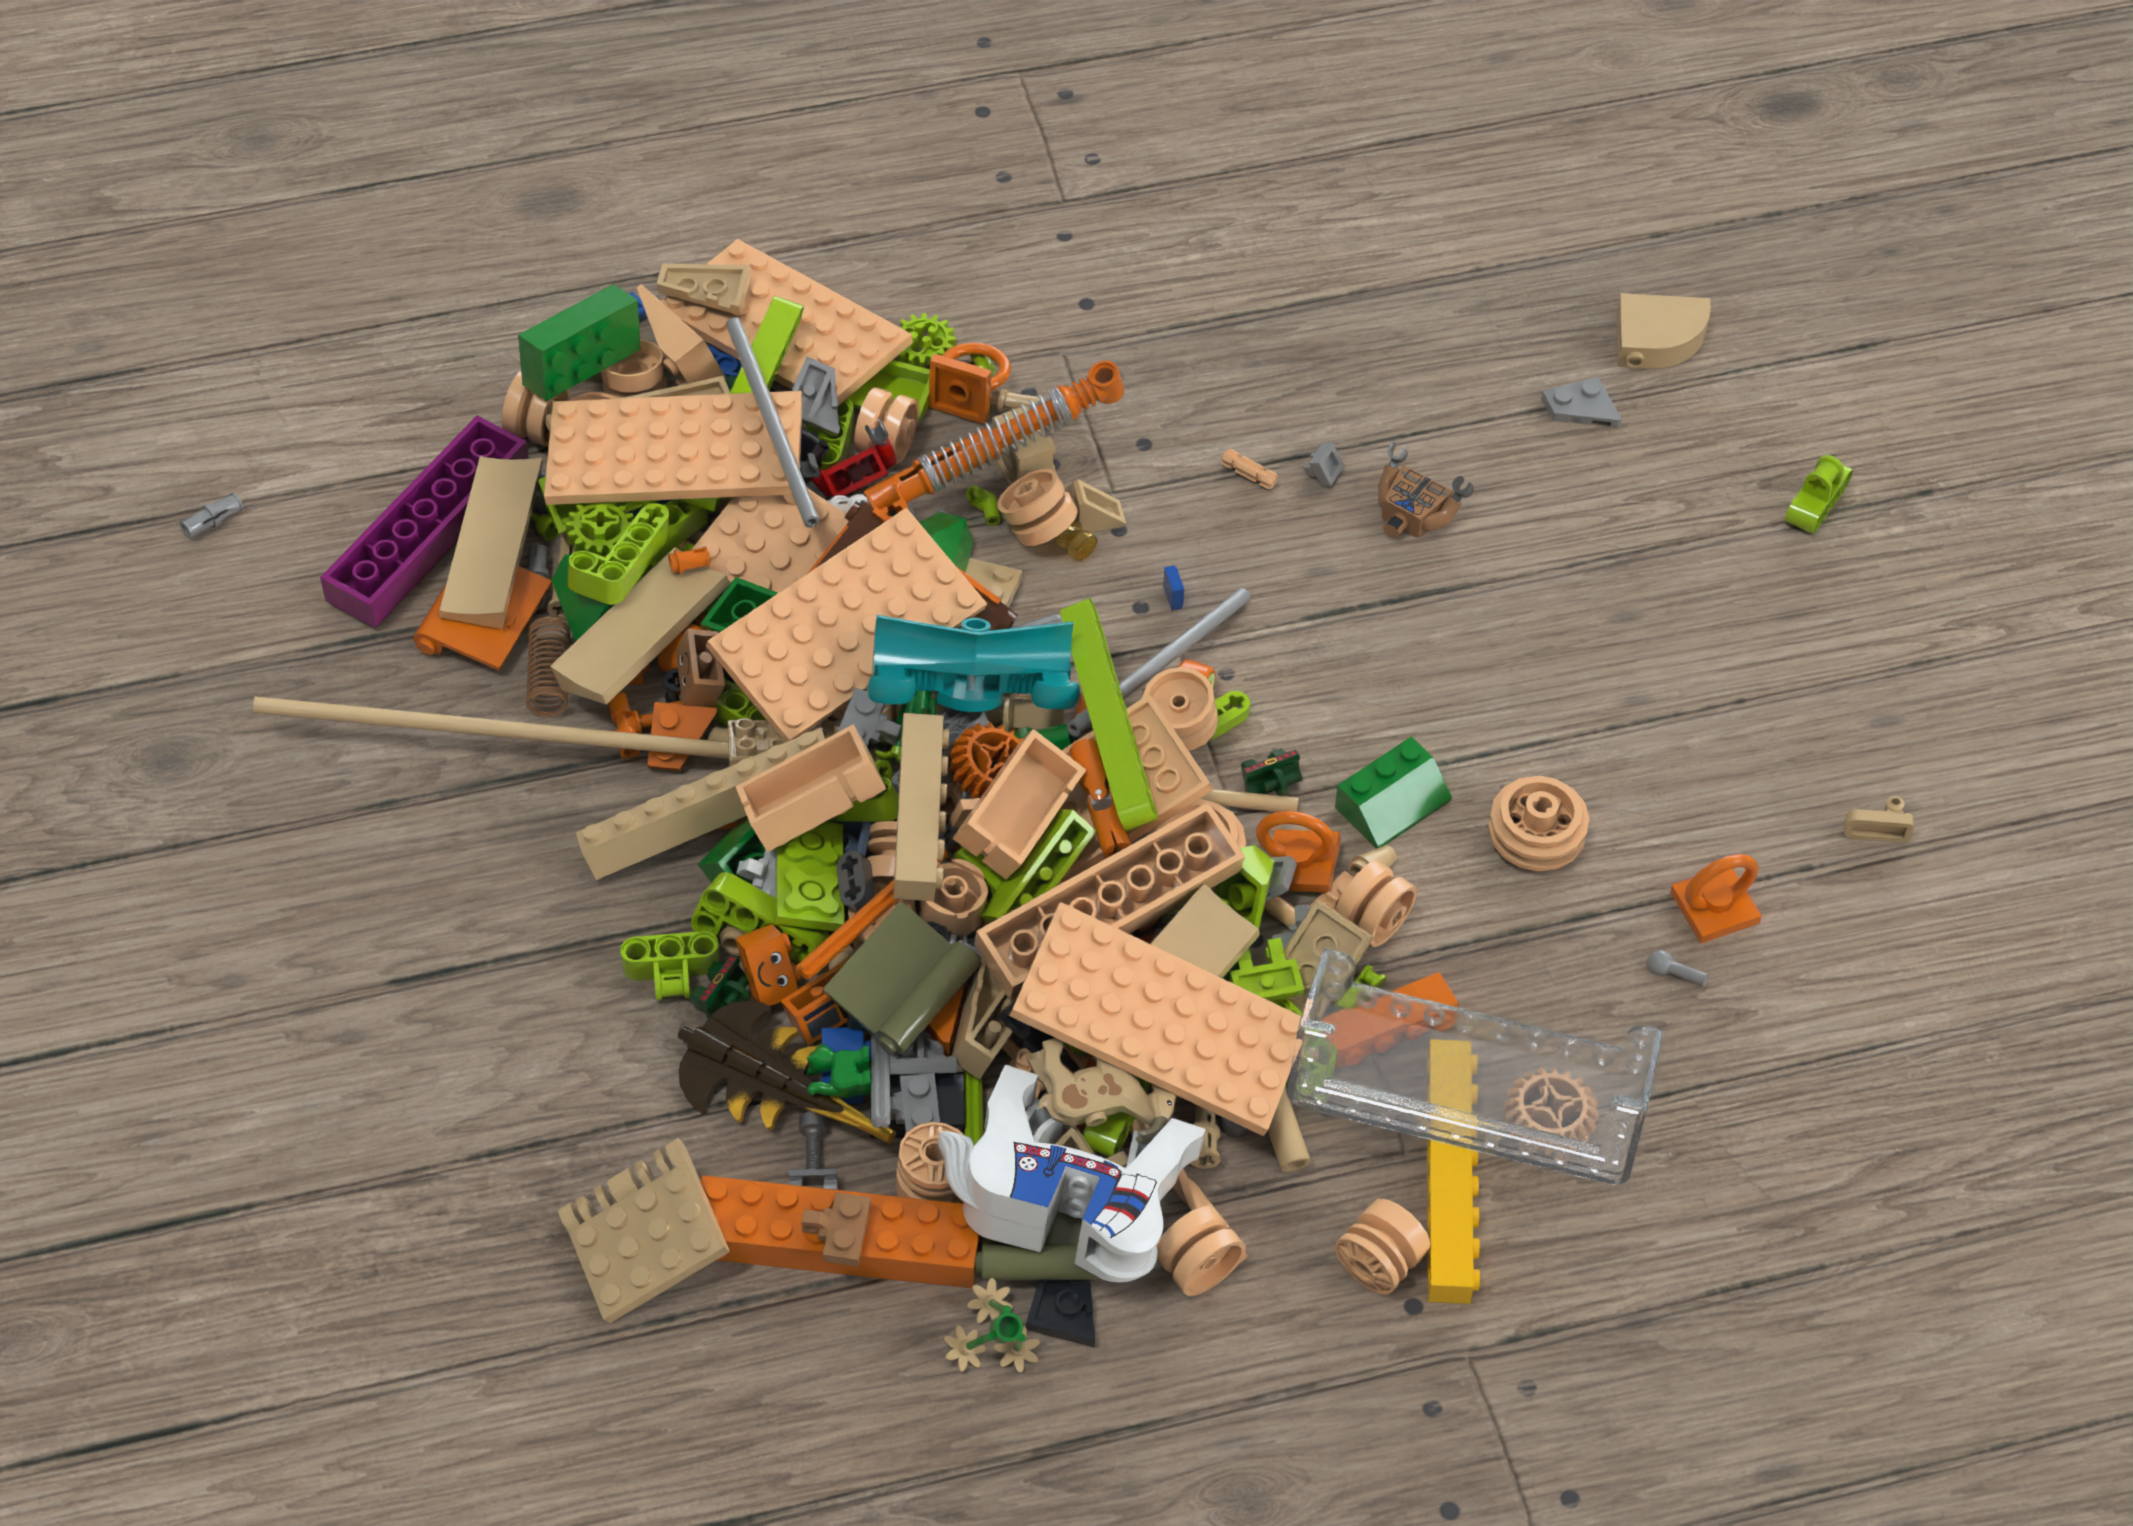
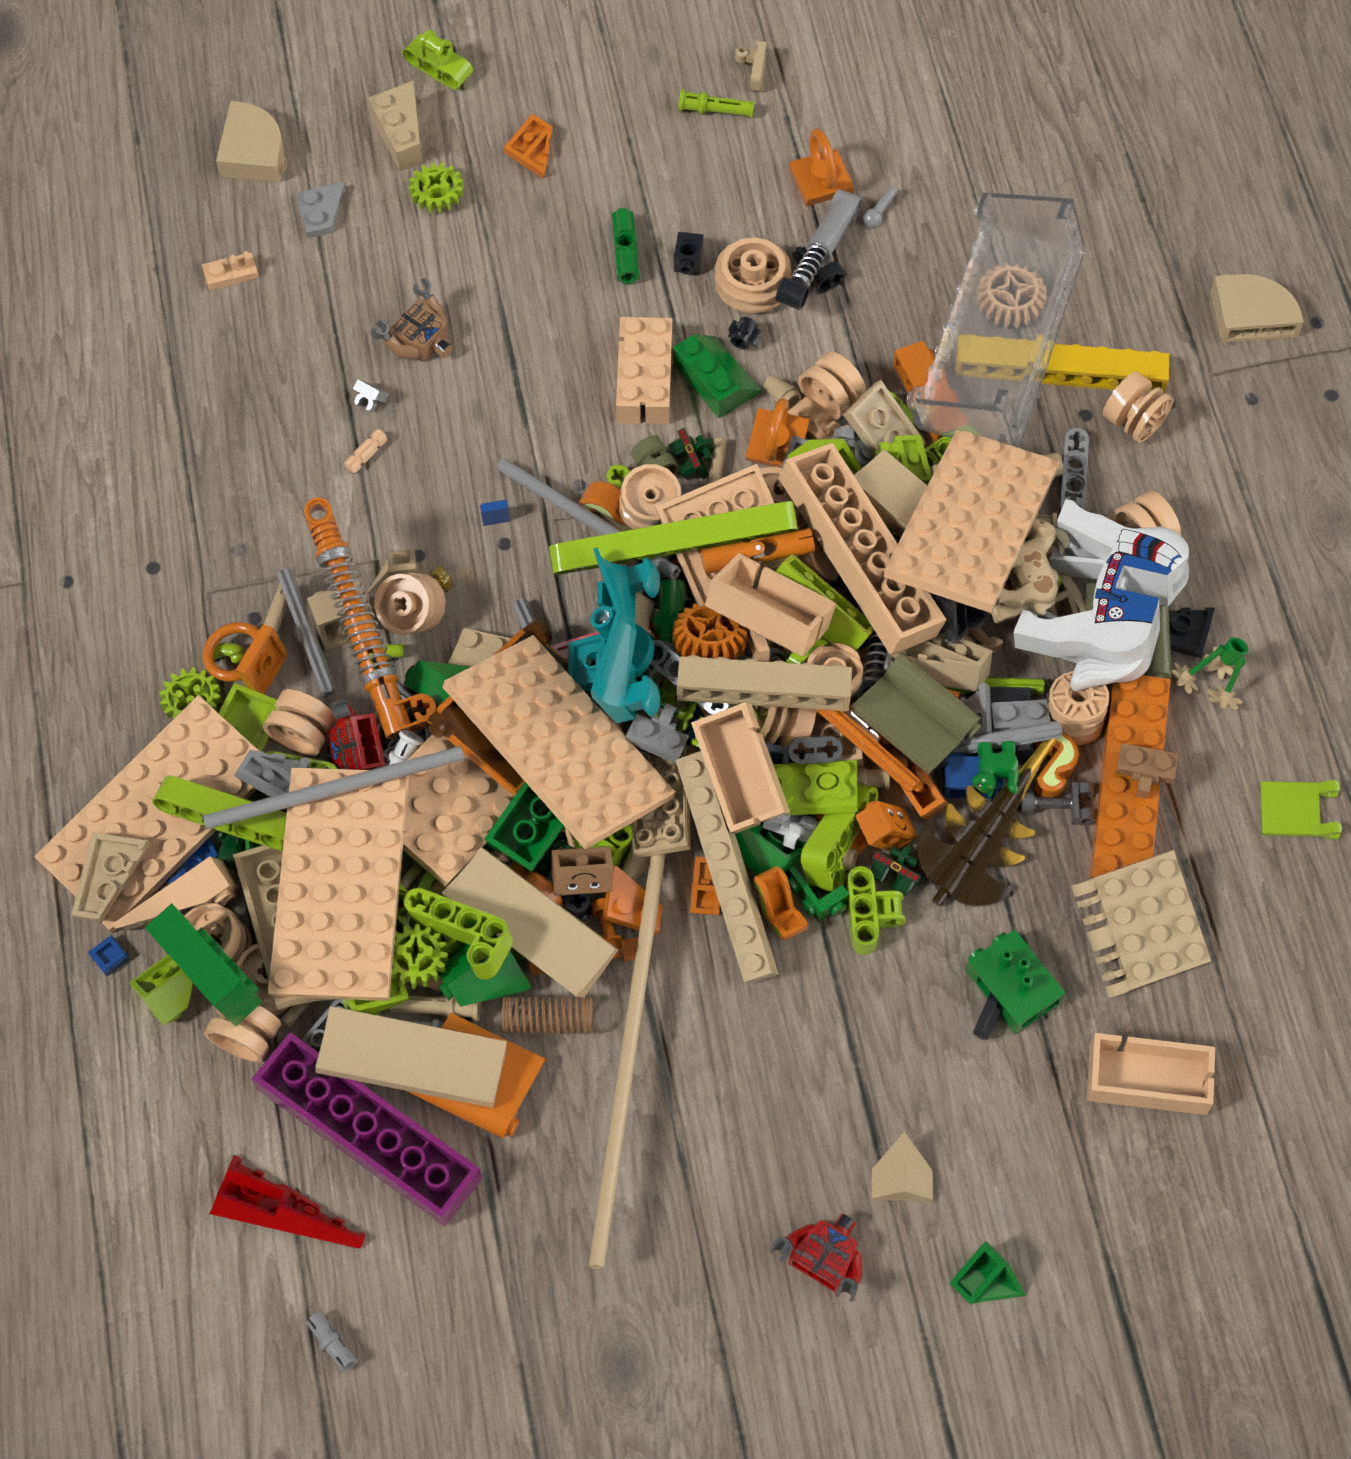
camera: 85 degrees left, 10 degrees up
orange pin [668,546,710,575] -> none
none -> light nougat plate [201,251,259,291]
none -> red wedge [209,1155,366,1249]
none -> tan wedge [367,81,423,171]
none -> lime gear [408,162,464,213]
none -> orange wing [503,113,553,179]
none -> green piece [612,208,640,285]
none -> light nougat piece [616,317,672,424]
none -> olive wheel [631,435,679,475]
none -> black brick [674,231,704,275]
none -> lime pin [678,89,755,118]
none -> black gear [728,317,761,350]
none -> orange animal [754,866,808,940]
none -> torso [770,1214,862,1302]
none -> piece [775,189,863,310]
none -> green bracket [787,865,849,923]
none -> black piece [792,246,847,294]
none -> tan slope [872,1132,933,1202]
none -> green slope [949,1241,1026,1305]
none -> green piece [965,929,1065,1040]
none -> orange animal [1033,732,1079,798]
none -> light grey beam [1059,428,1089,515]
none -> light nougat piece [1086,1033,1215,1115]
none -> tan brick [1210,274,1304,343]
none -> lime flag [1260,780,1342,840]

